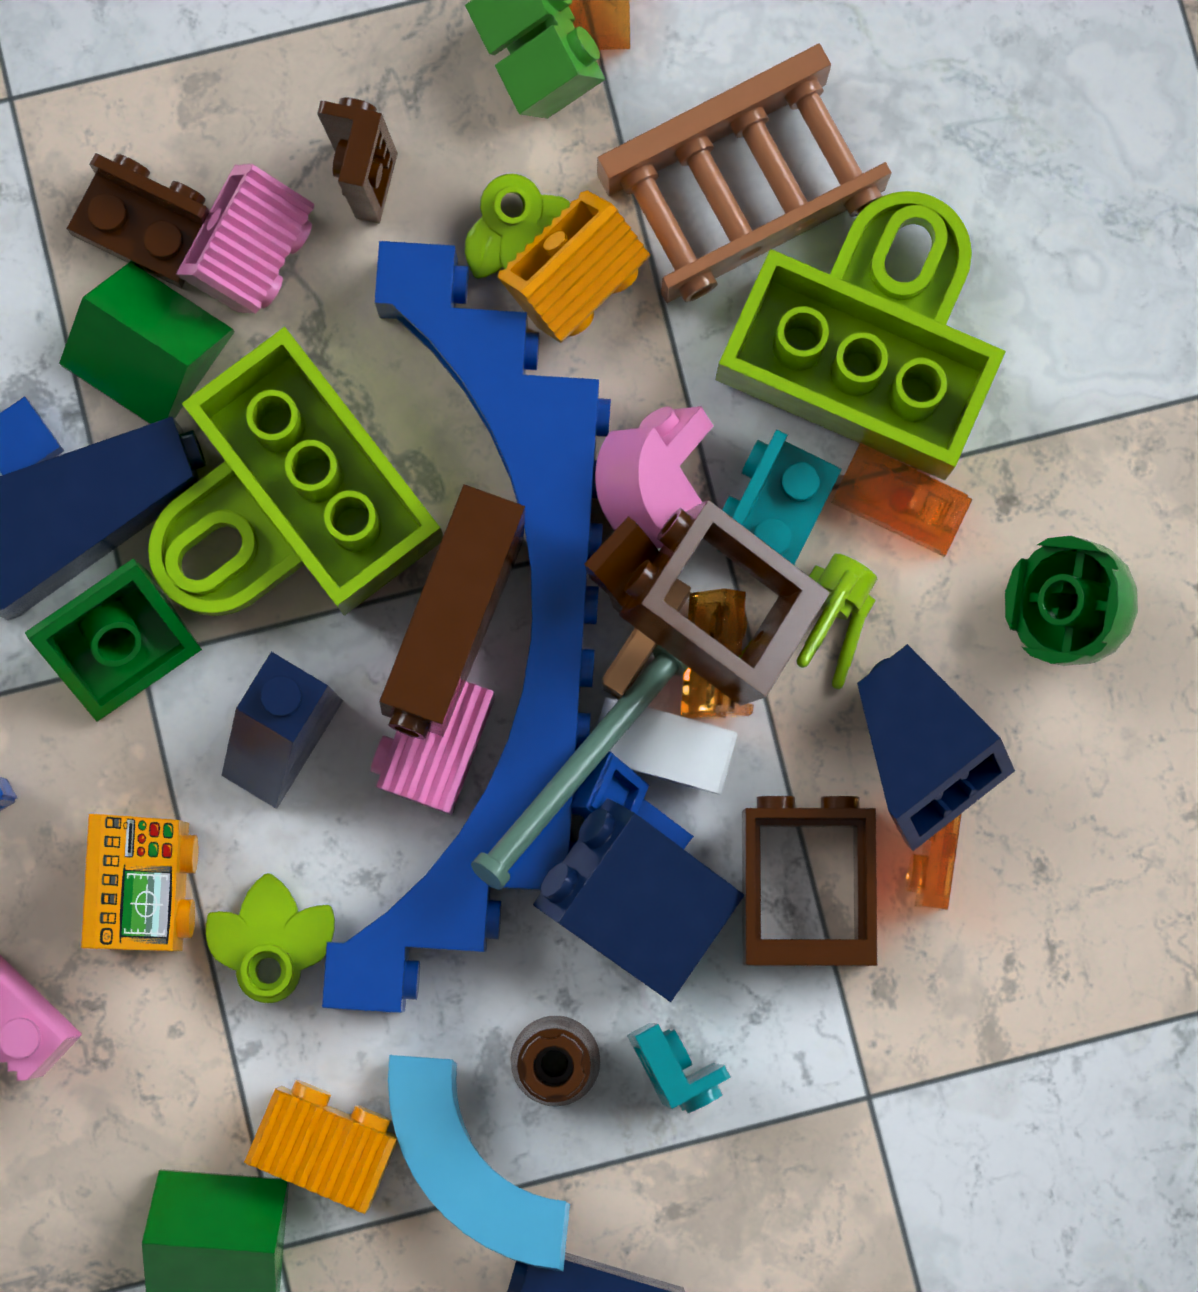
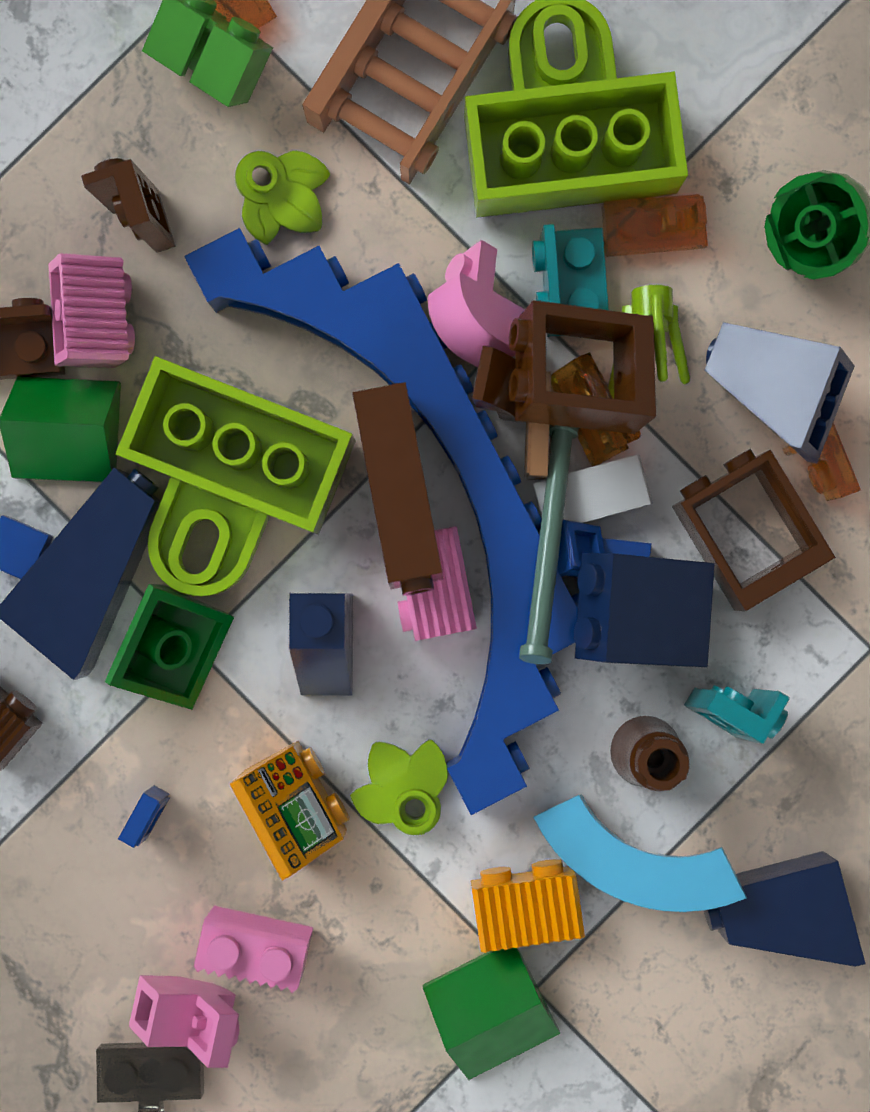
camera: 30 degrees left, 5 degrees up
light orange brick [498,190,650,343] -> none

